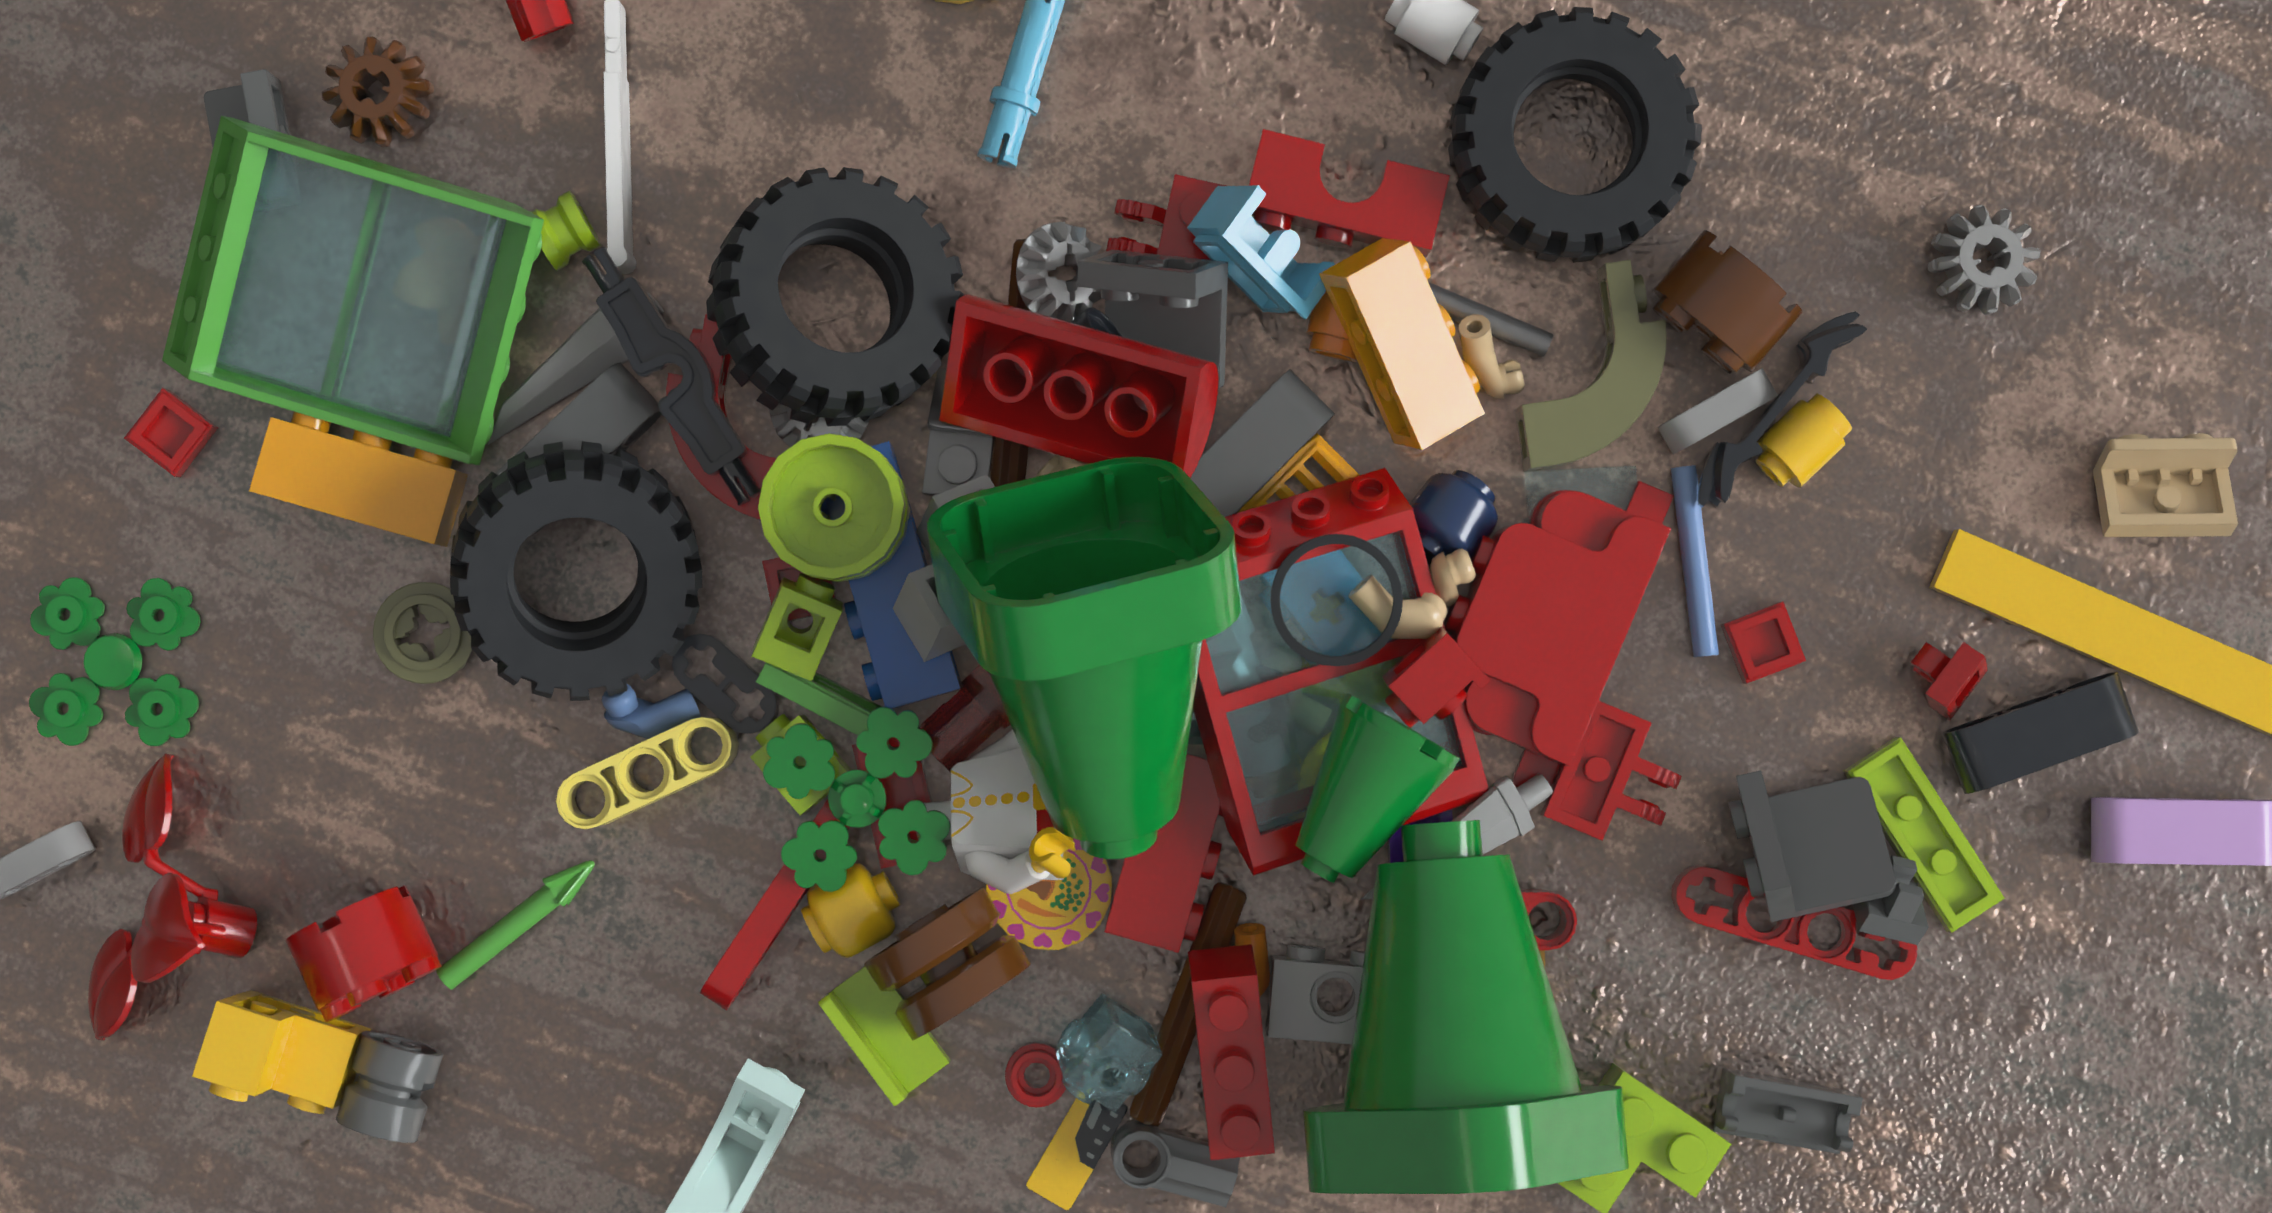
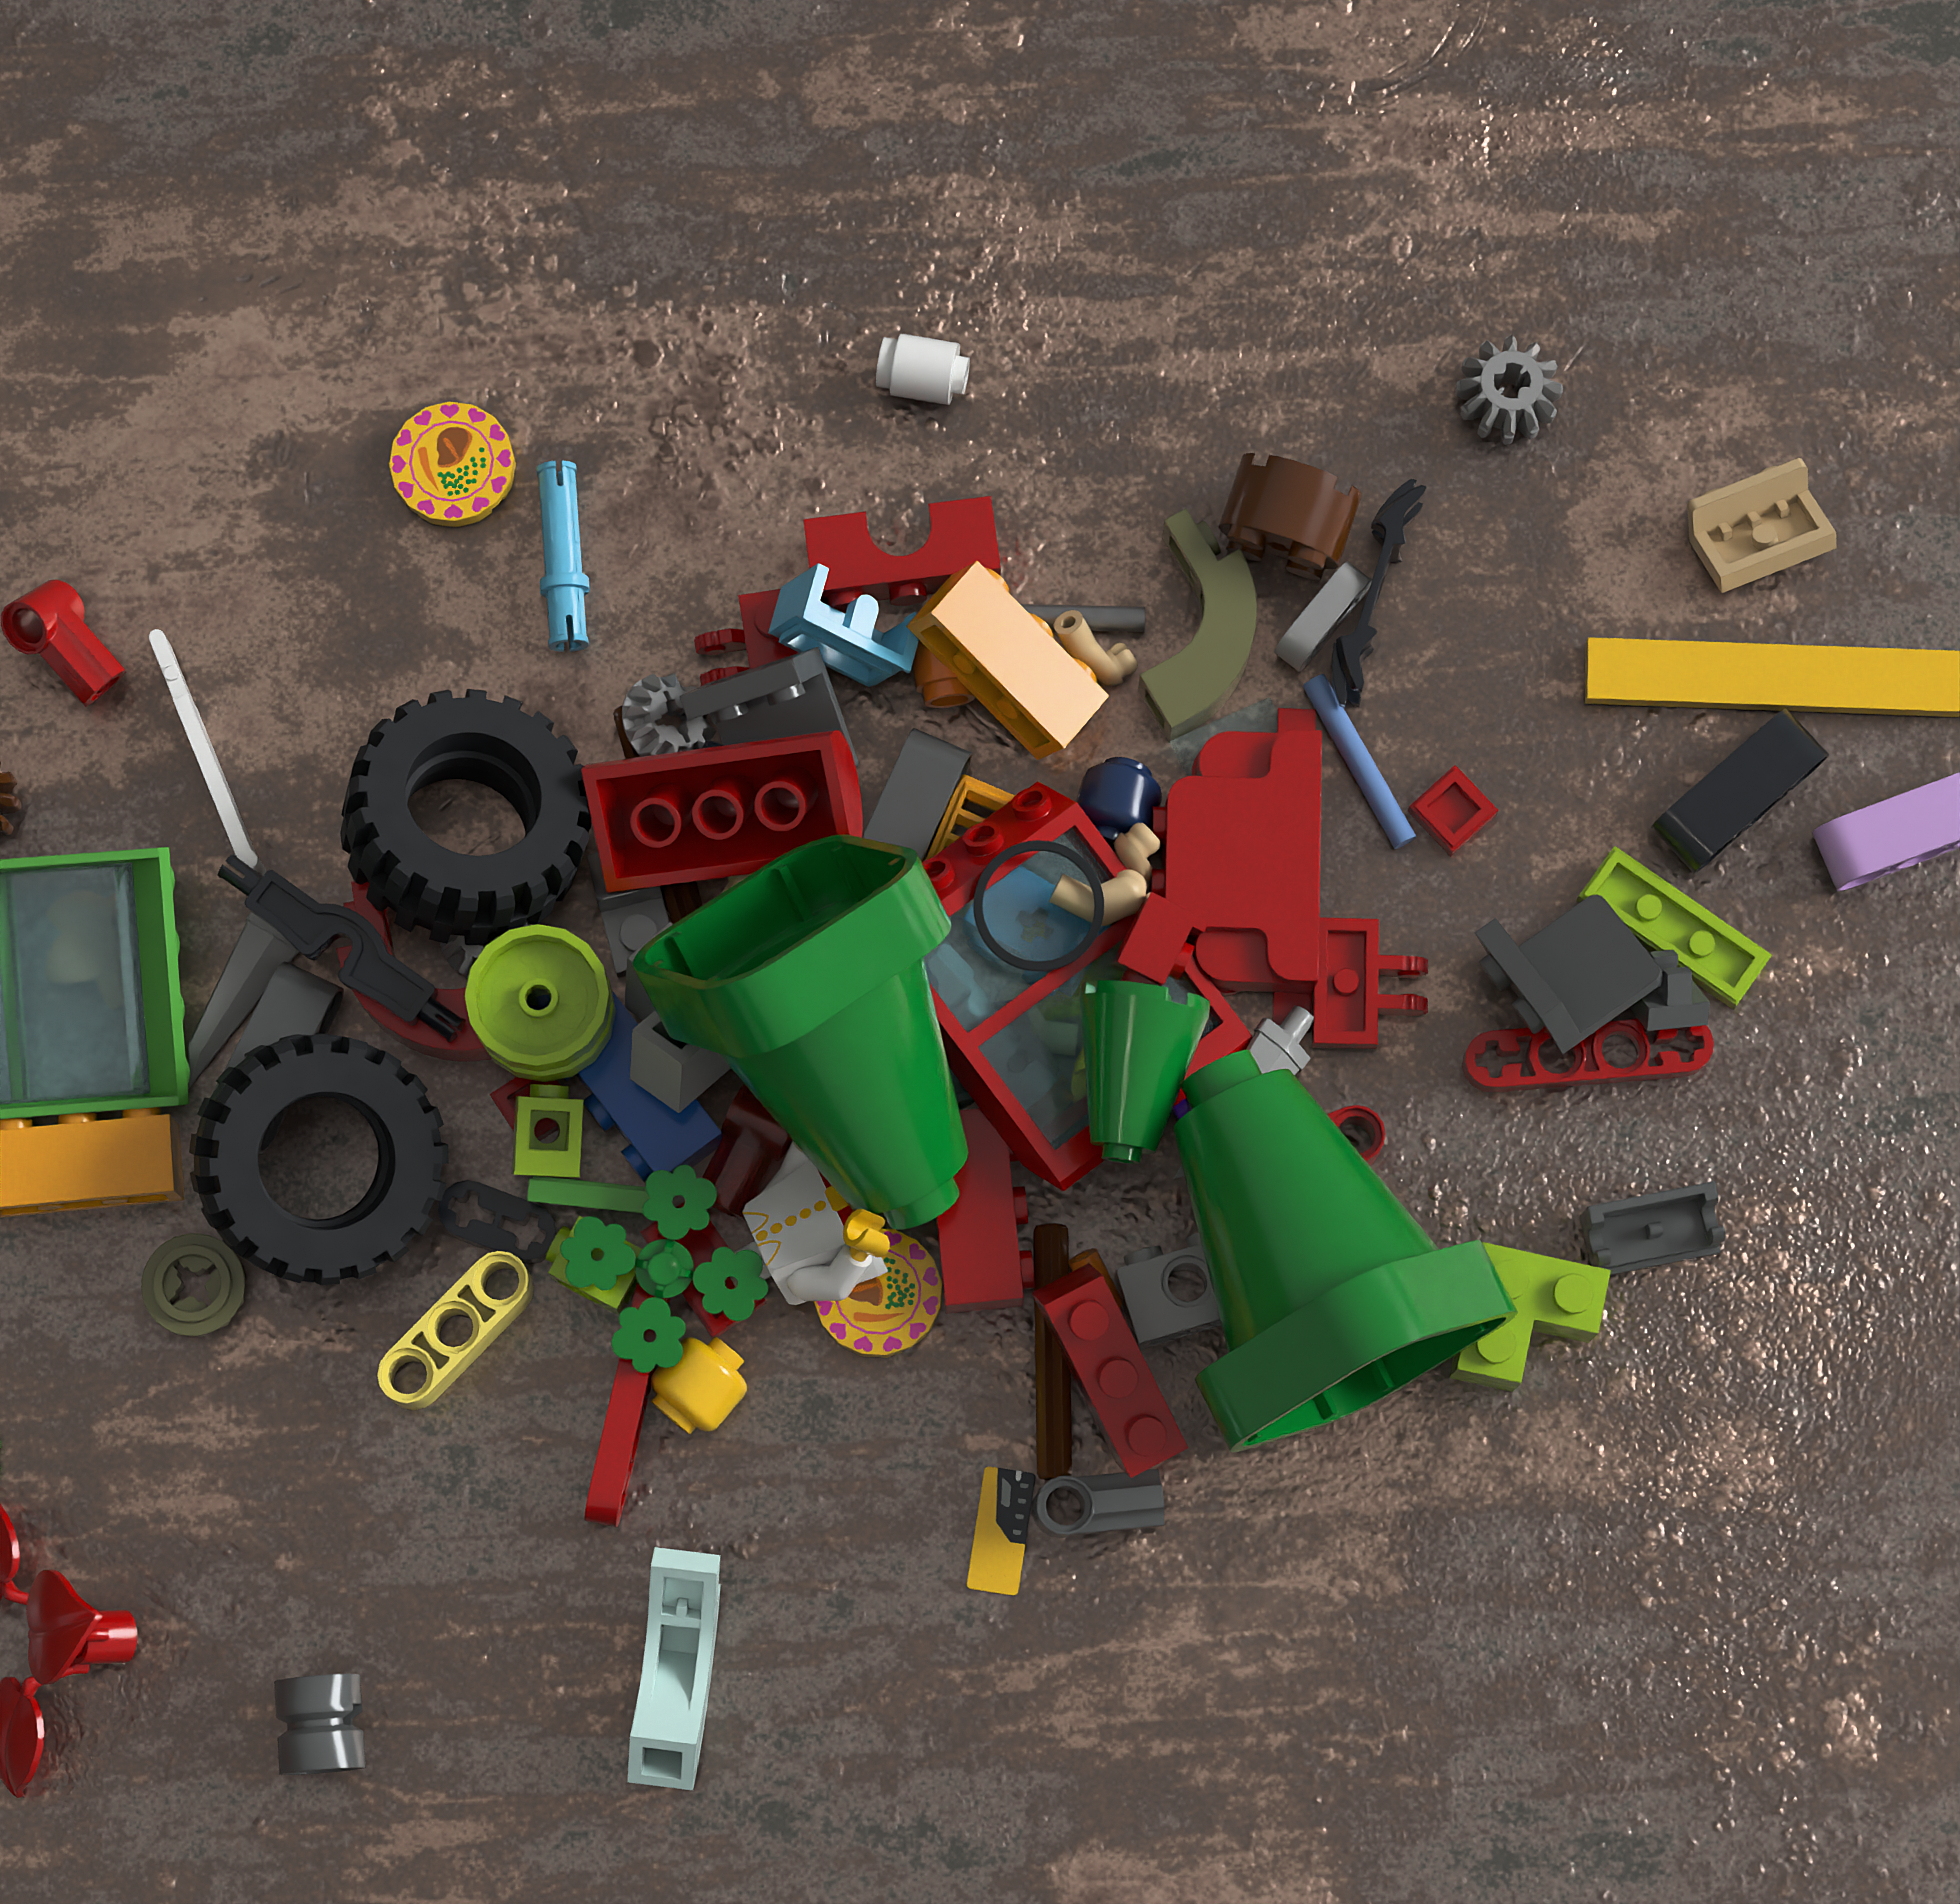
camera: 20 degrees left, 10 degrees down
yellow brick [192,990,371,1114] -> none
red brick [285,885,442,1022] -> none
bright green piece [436,860,595,990] -> none
lime wheel [531,190,602,271] -> none
medium blue arm [602,684,700,739] -> none
lime panel [818,966,951,1106] -> none
reddish brown wheel [864,887,1031,1041] -> none
red plate [1005,1043,1069,1108] -> none
clear light blue brick [1055,993,1163,1112] -> none
black tyre [1448,7,1702,263] -> none
yellow brick [1756,393,1852,488] -> none
red tile [1911,642,1988,721] -> none

